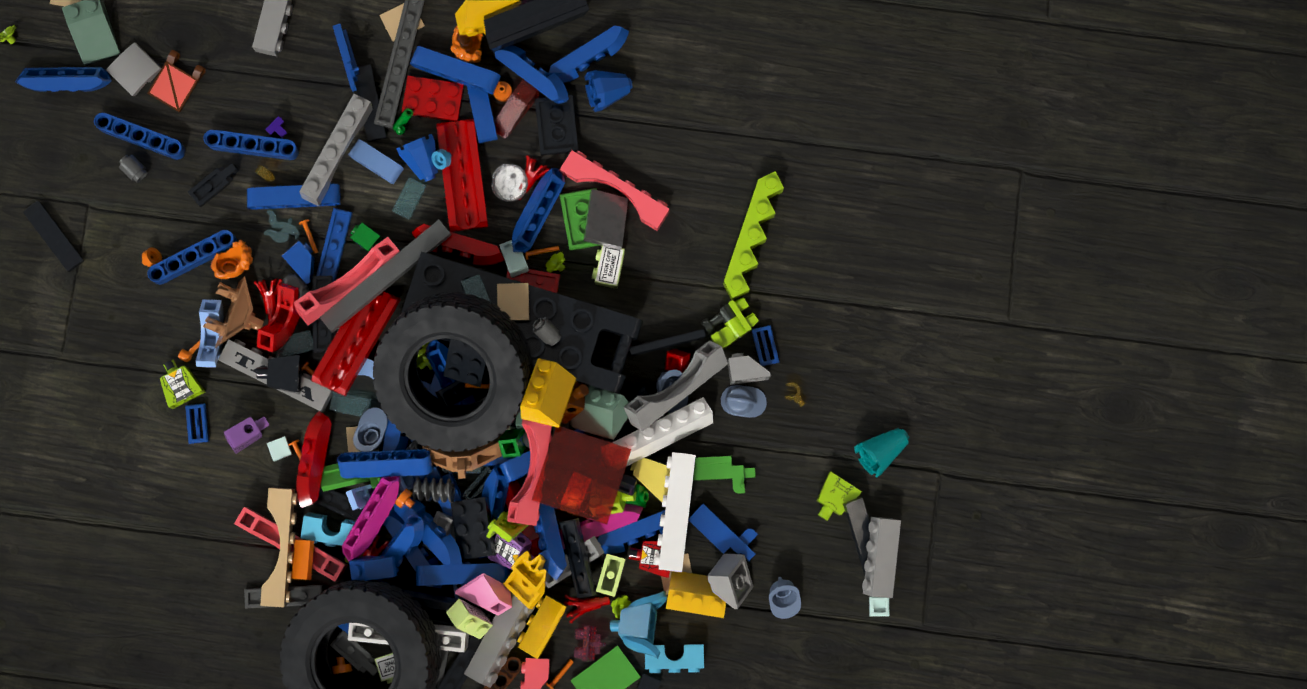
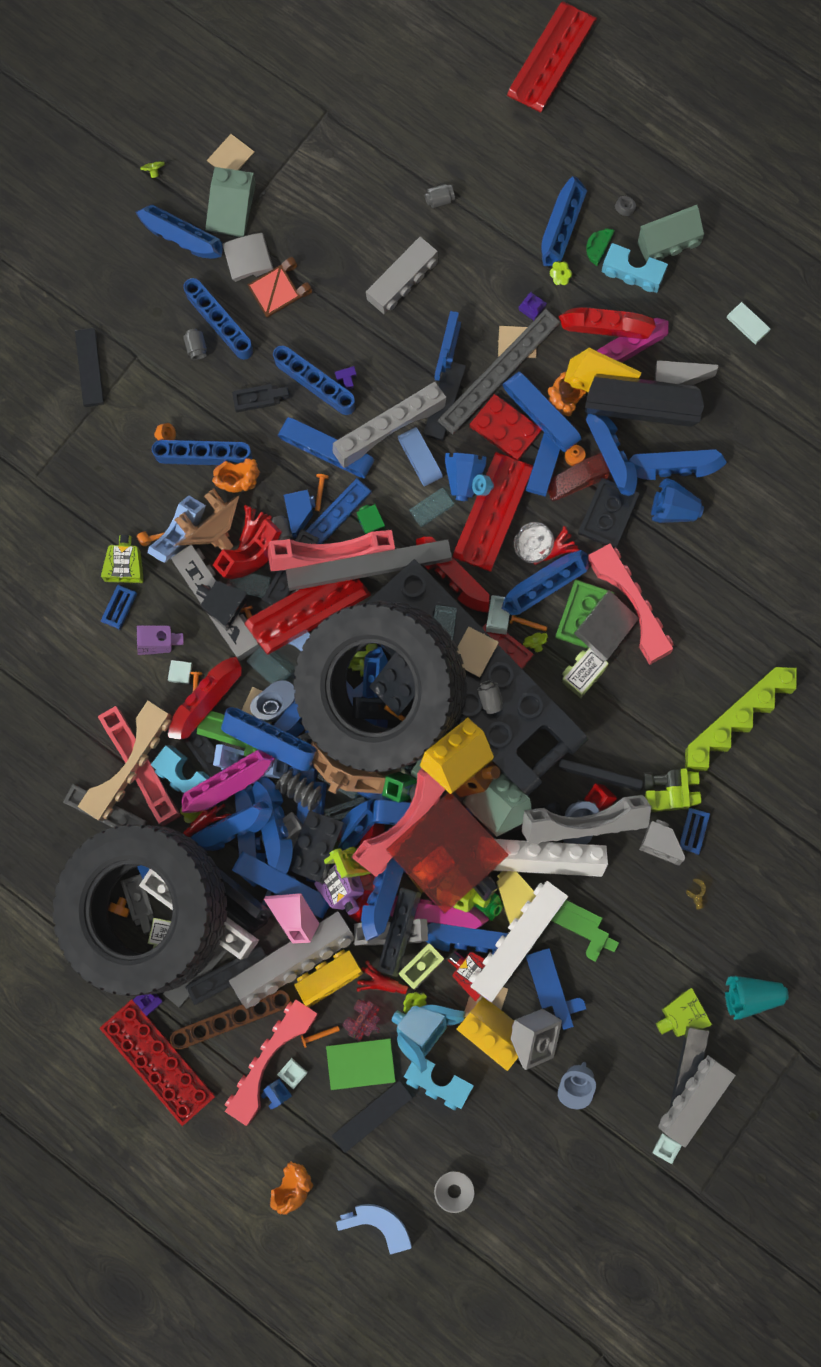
camera: 40 degrees right, 5 degrees down
clear yellow piece [255,165,275,182] -> none
clear light blue piece [264,210,300,243] -> none
orange tile [291,540,314,580] -> none
blue slope [349,556,397,581] -> none
green arm [393,108,413,135] -> none
orange tile [395,488,415,509] -> none
yellowish green brick [446,599,493,639] -> none
yellow plate [503,551,547,609] -> none
sand blue piece [721,385,767,418] -> none

